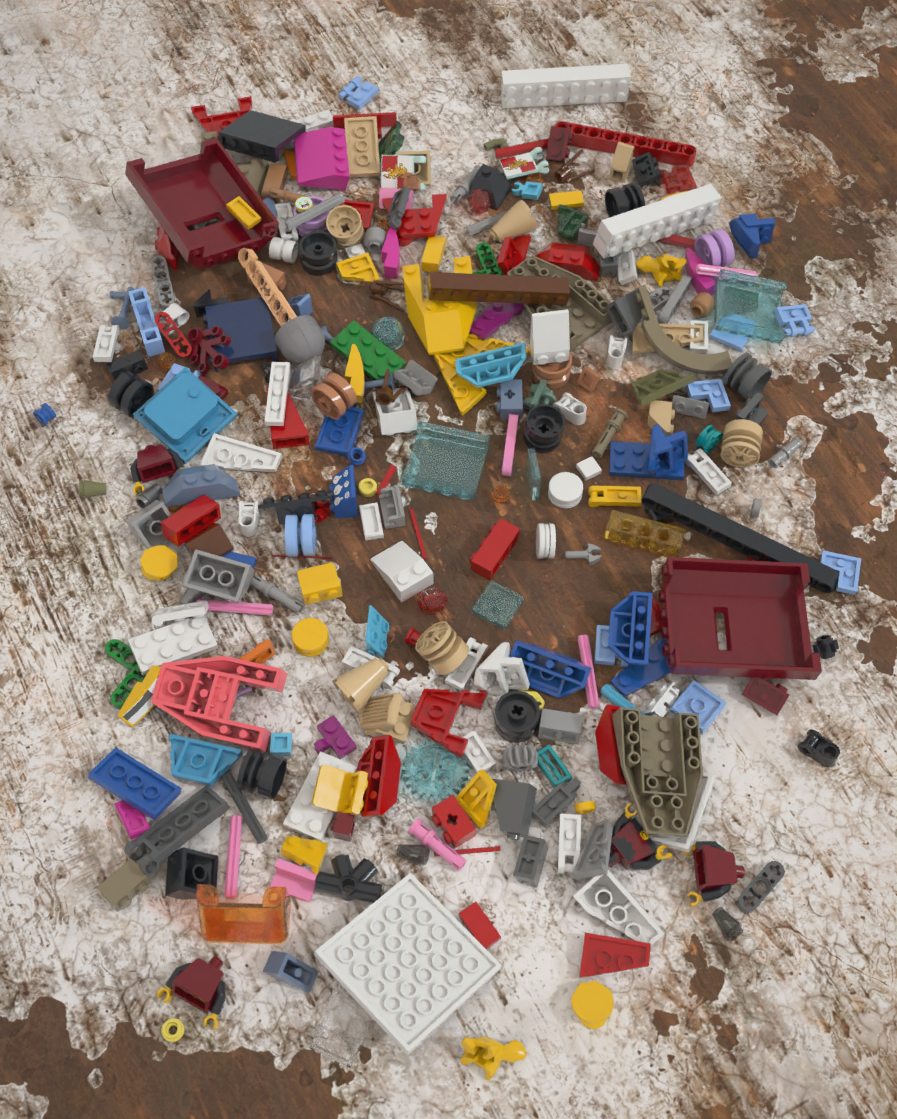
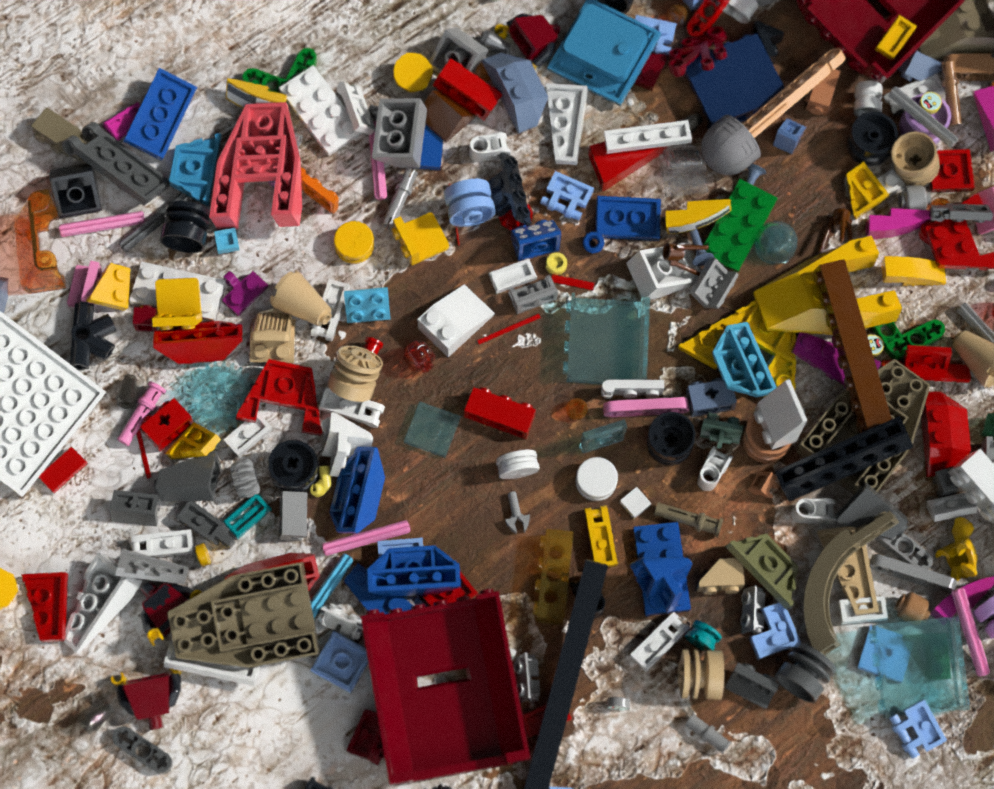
camera: 75 degrees right, 10 degrees up
nougat wheel [311,373,357,420] -> none
none -> light blue plate [540,171,594,221]
none -> white plate [601,380,664,399]
none -> black brick [775,416,913,502]

